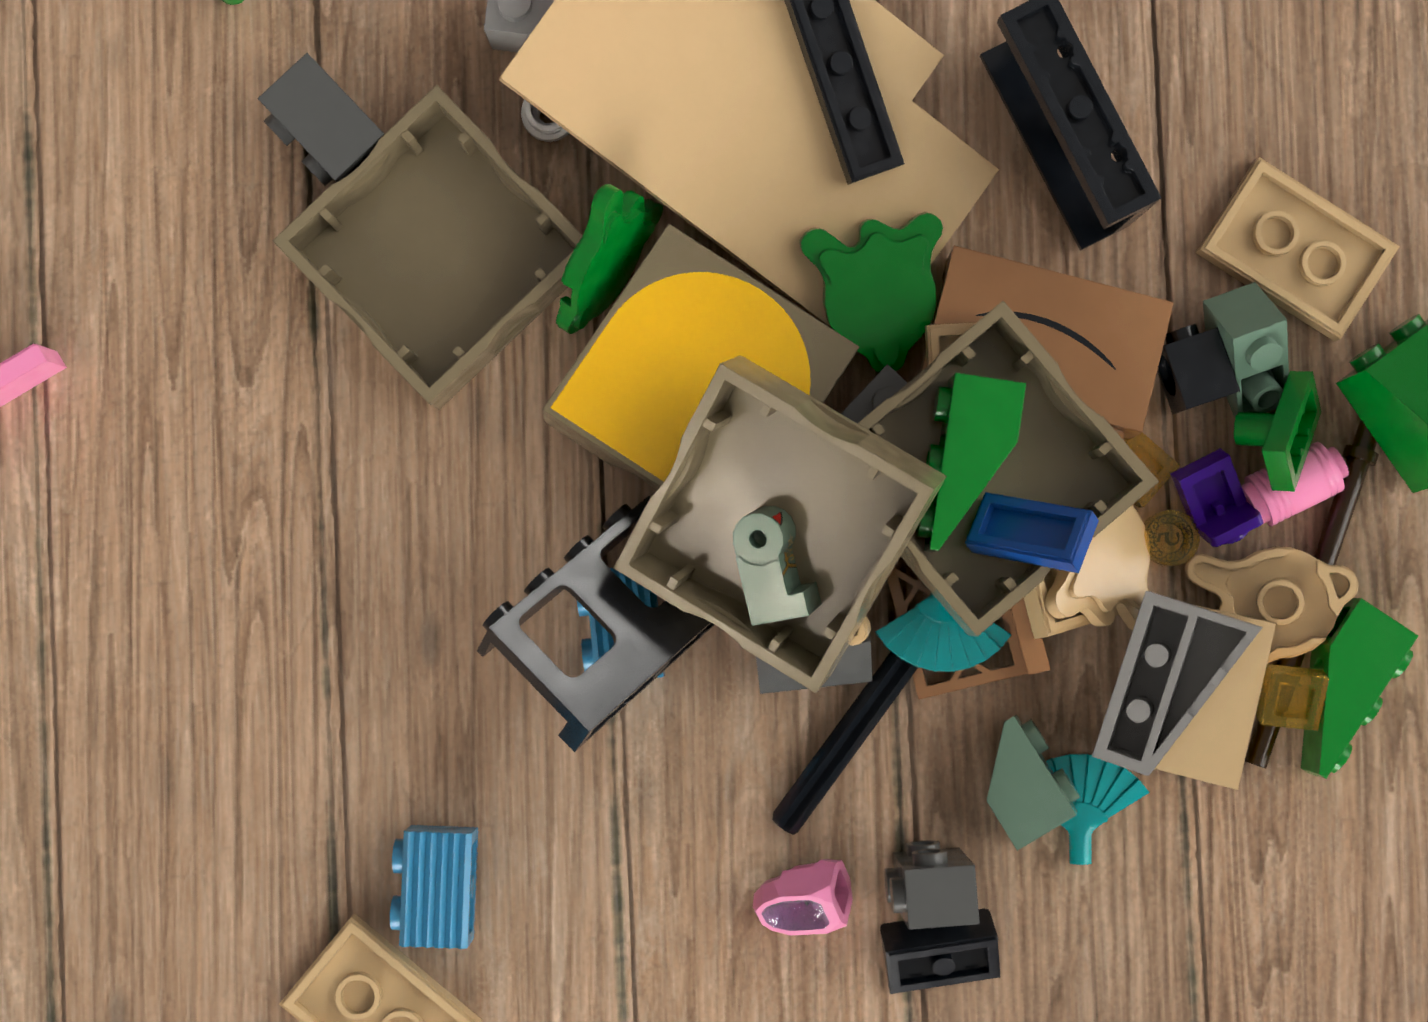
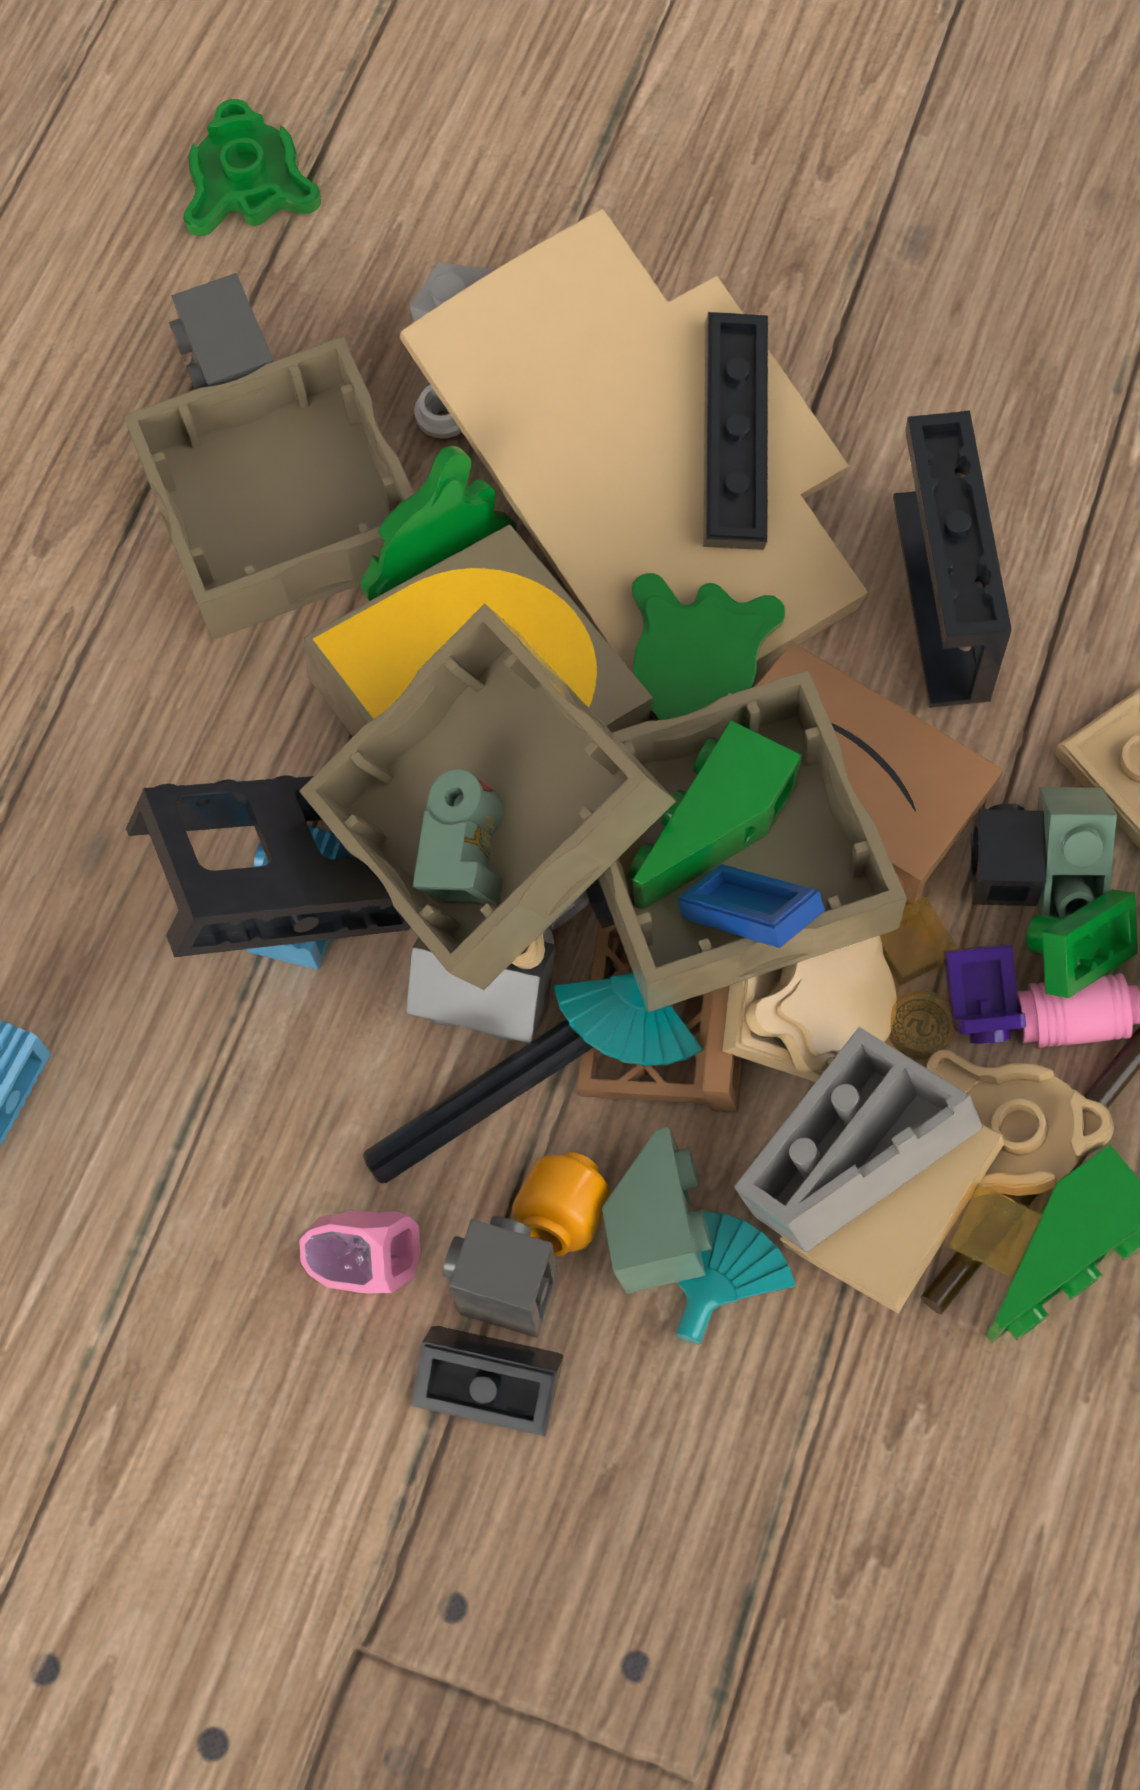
camera: 25 degrees right, 20 degrees down
none -> light orange head [512,1152,611,1257]

